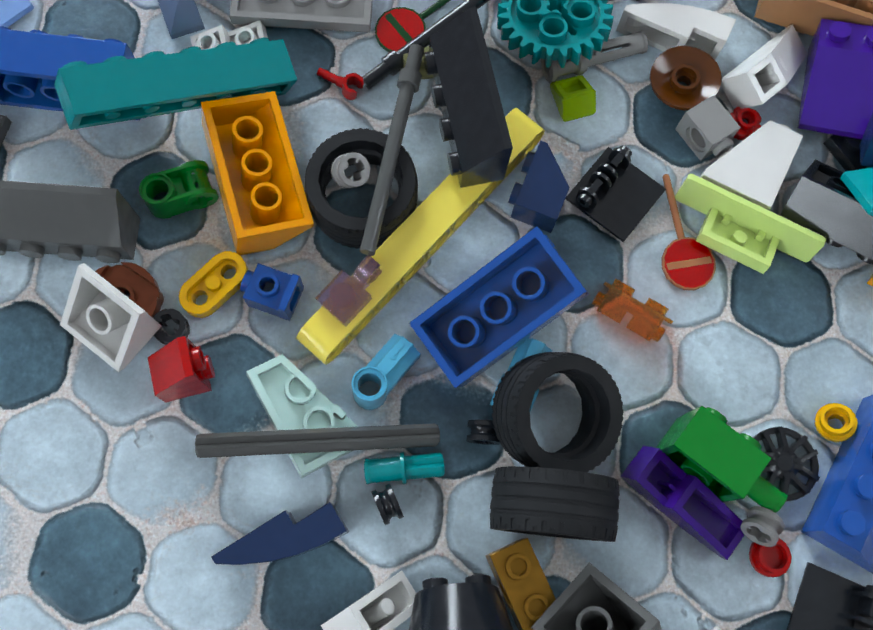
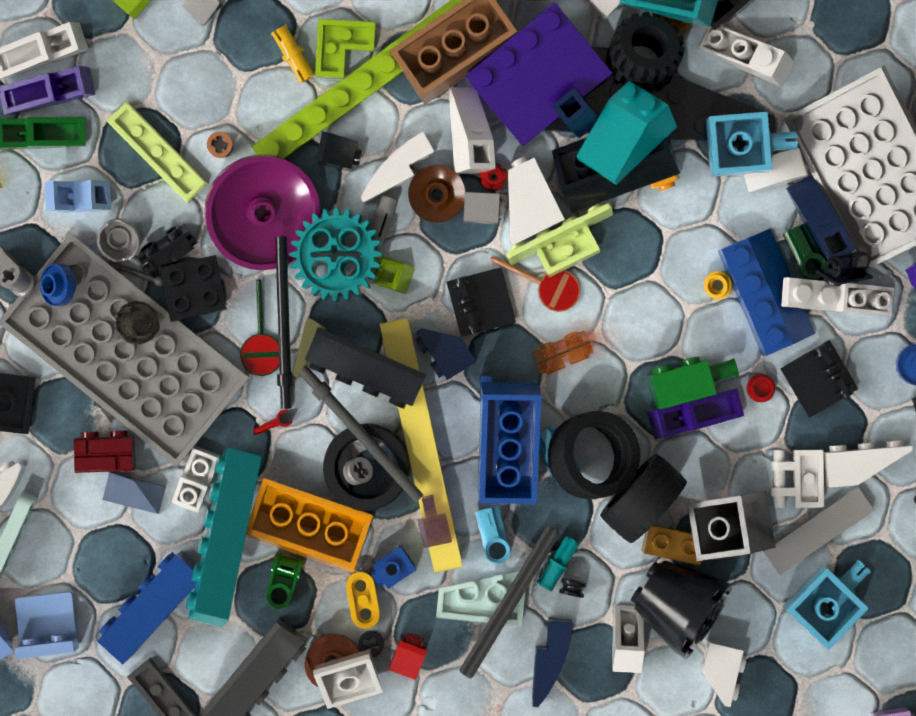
camera: 50 degrees left, 15 degrees up
black bush [466,420,500,445] -> none
light grey bush [740,506,785,547] -> none
black wheel [753,426,820,501] -> none

